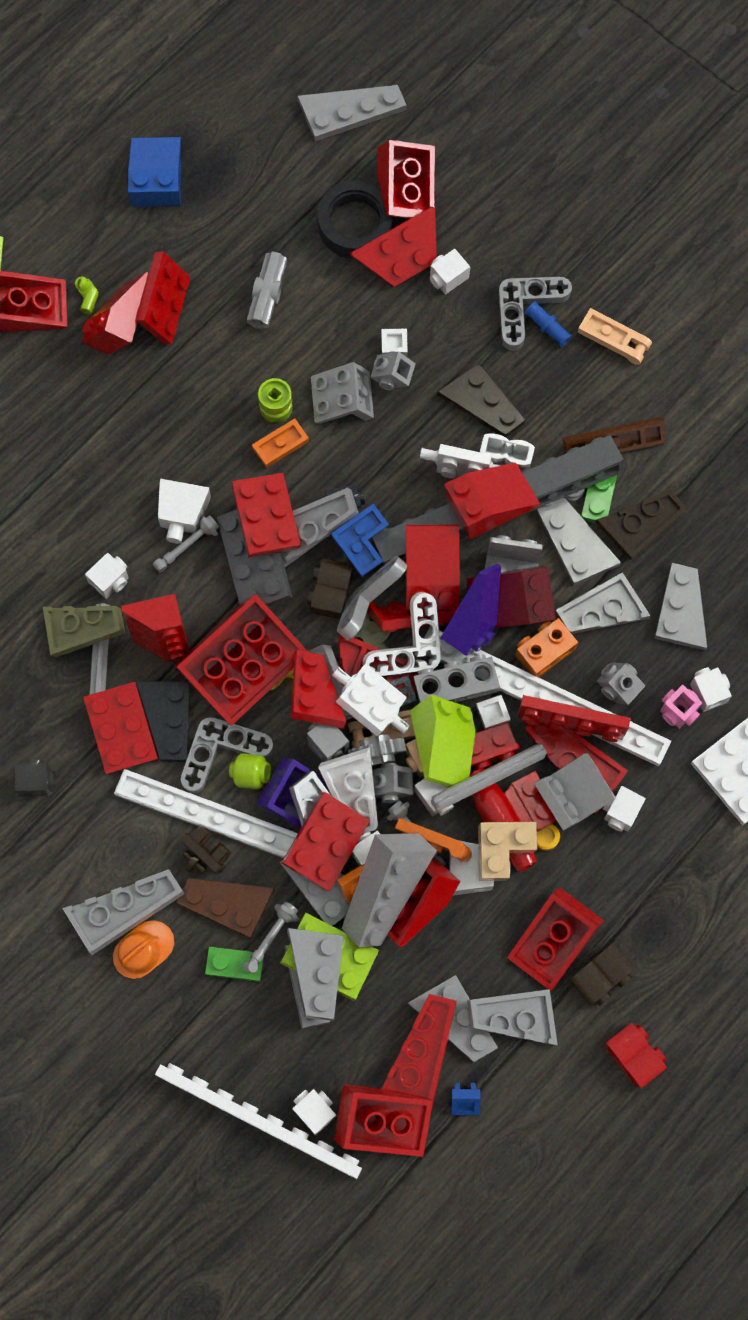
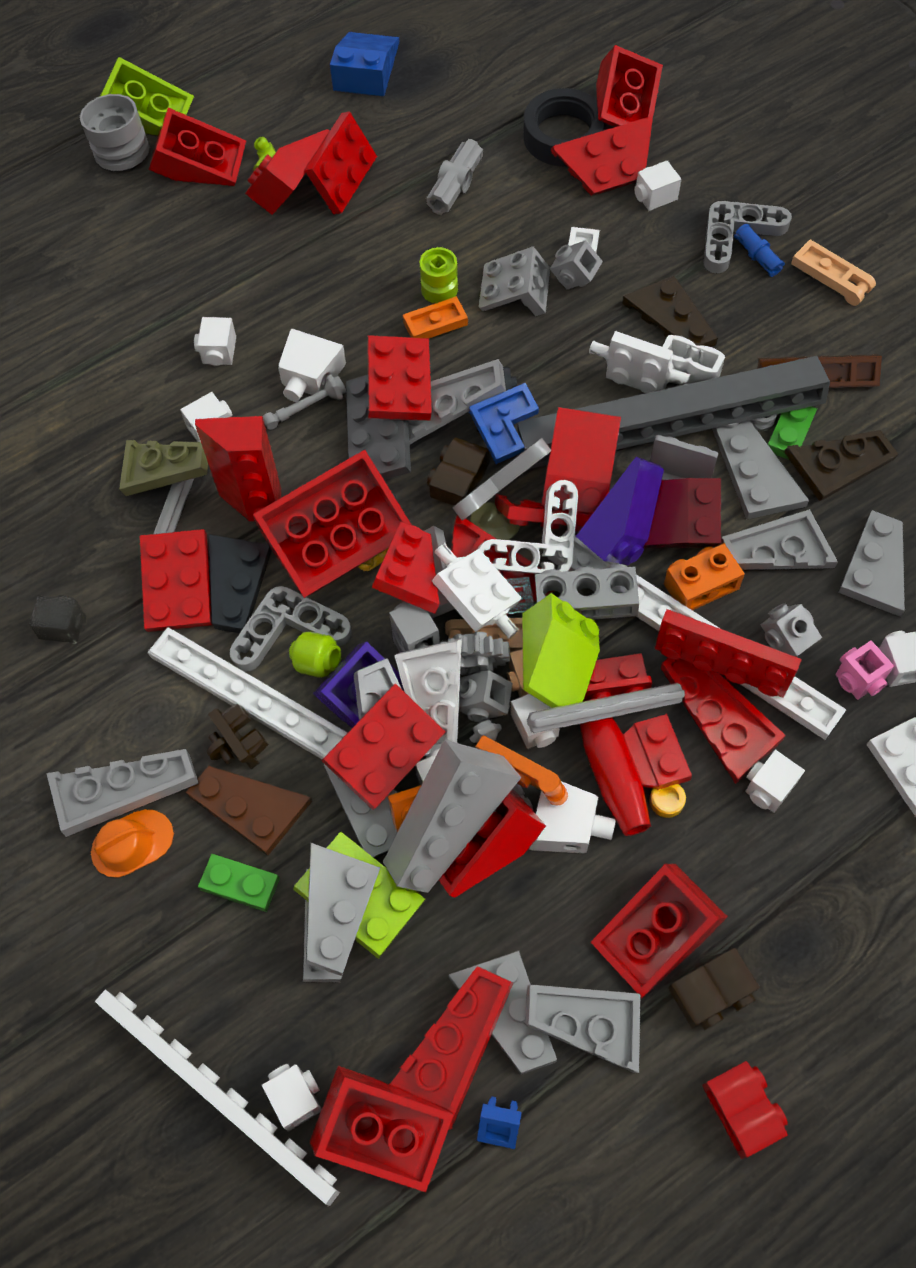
camera: 15 degrees right, 10 degrees down
light grey piece [243,902,299,973] -> none
light grey wing [298,85,407,142] -> none
red slope [444,462,540,540] -> none
white plate [476,695,511,730] -> none
tan brick [478,822,537,881] -> none
light grey bracket [535,753,615,831] -> none
none -> white brick [194,317,236,366]

